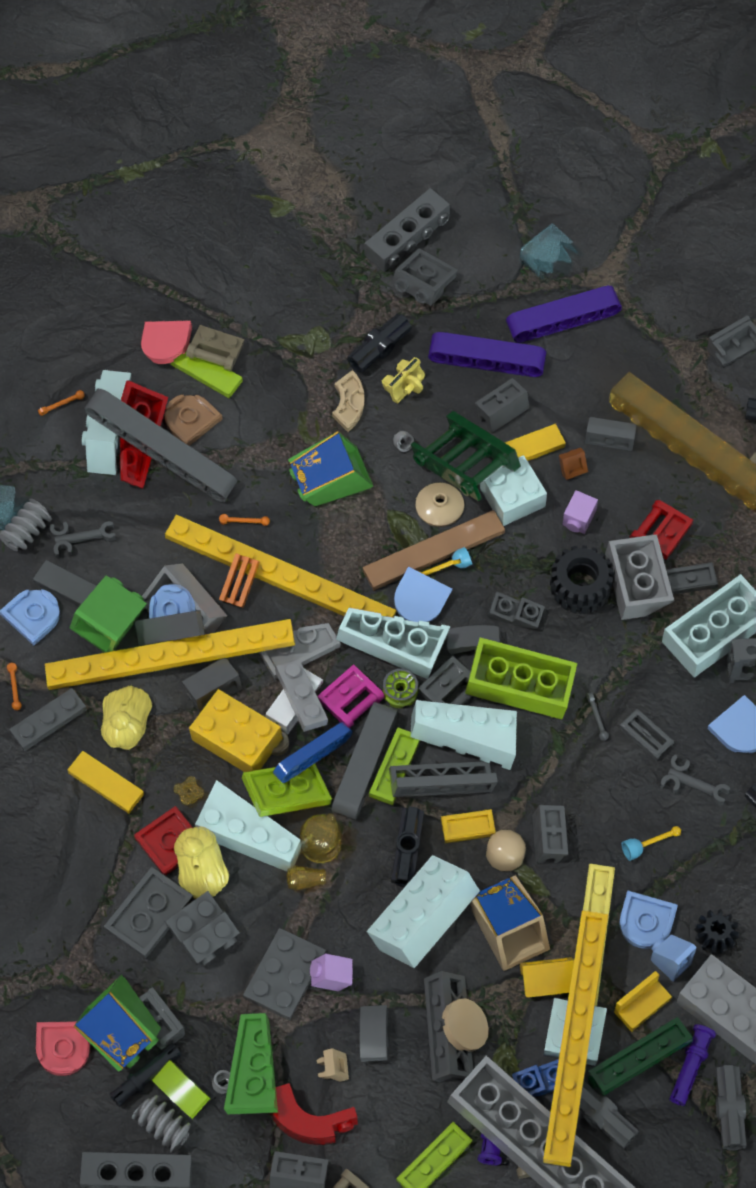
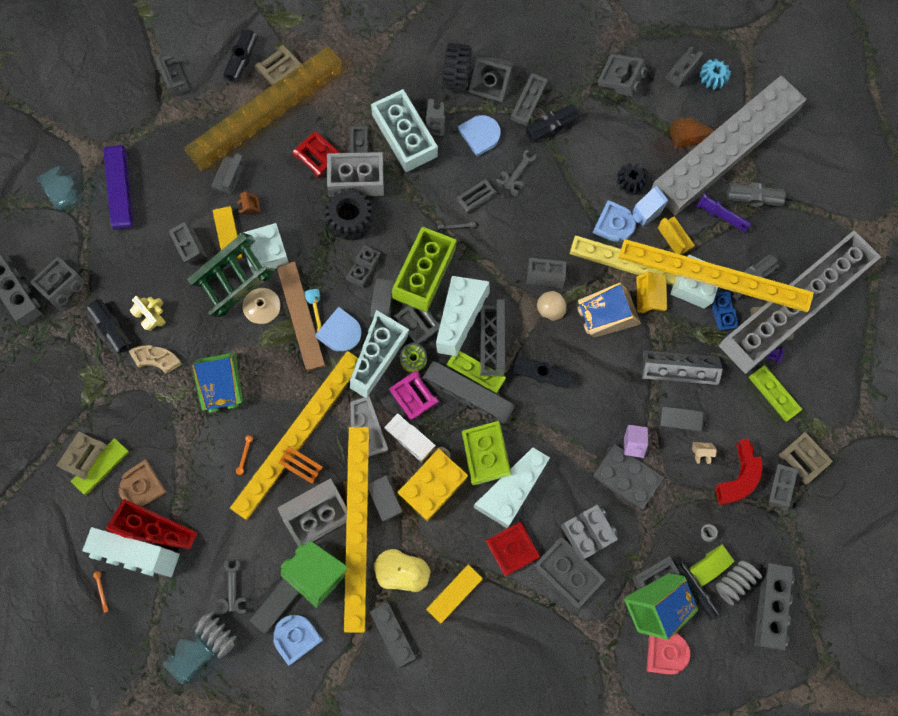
camera: 85 degrees left, 10 degrees up
orange hinge [7,663,22,710] -> none
dark grey beam [84,388,237,502] -> none
dark grey tile [135,610,205,645] -> none
coral tile [141,321,192,364] -> none
light blue tile [149,584,195,618] -> none
clear yellow plate [174,776,204,805] -> none
light yellow hair [174,826,229,899] -> none
bright green wing [224,1013,278,1114] -> none
blue beam [273,722,352,783] -> none
light grey plate [275,660,328,732] -> none
clear yellow cone [287,865,326,891] -> none
clear yellow piece [299,813,342,863] -> none
light aqua brick [367,855,480,968] -> none
light grey hinge [393,431,414,452] -> none
dark purple beam [428,332,546,377] -> none
yellow tile [441,809,496,843] -> none
tan tile [442,998,489,1052] -> none
lavender brick [562,490,598,534] -> none
dark green fence [588,1017,693,1096] -> none
hinge [621,826,681,861] -> none

